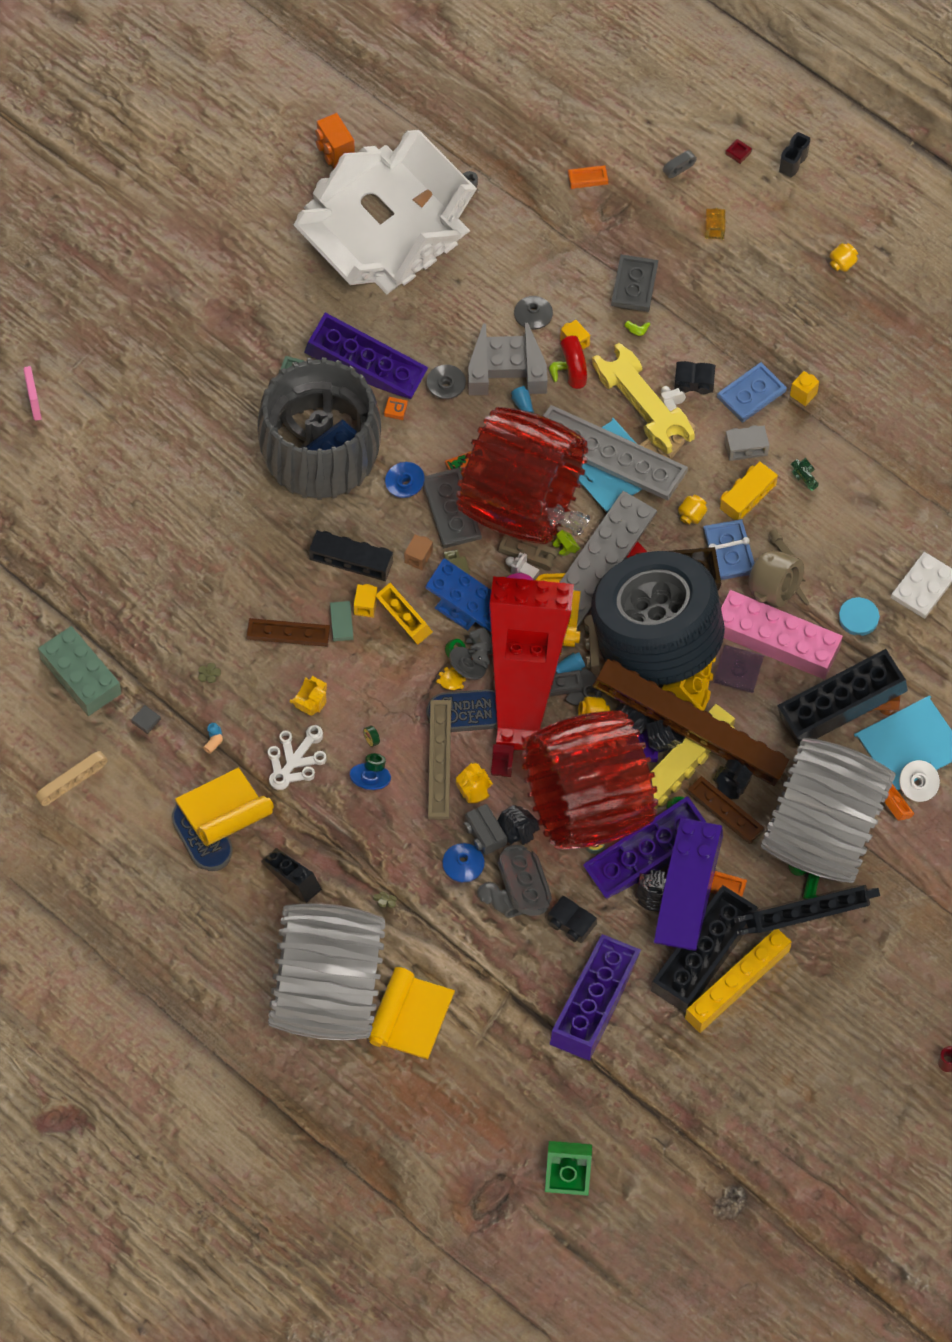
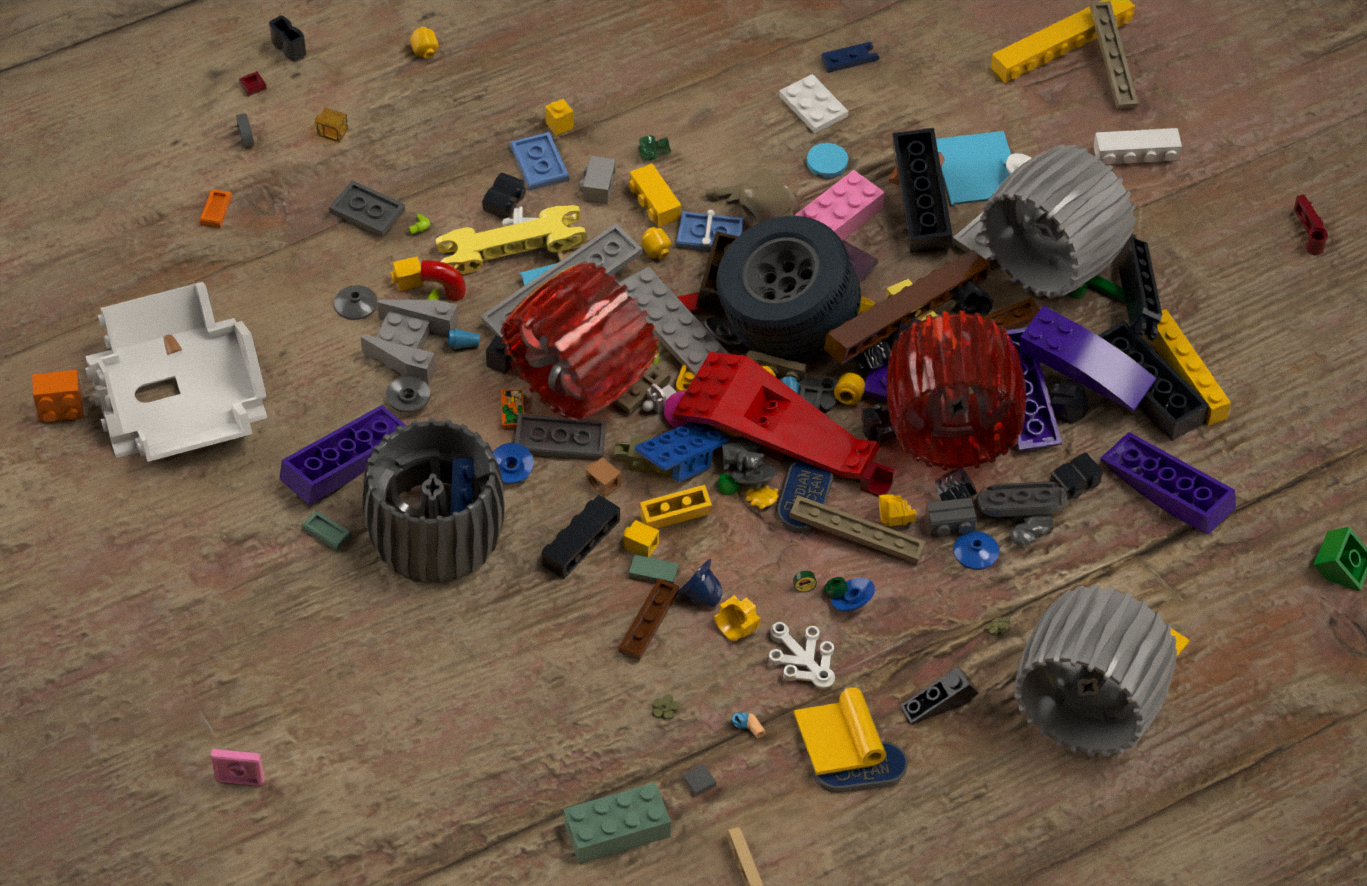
camera: 70 degrees left, 10 degrees down
none -> dark blue piece [675,559,723,607]

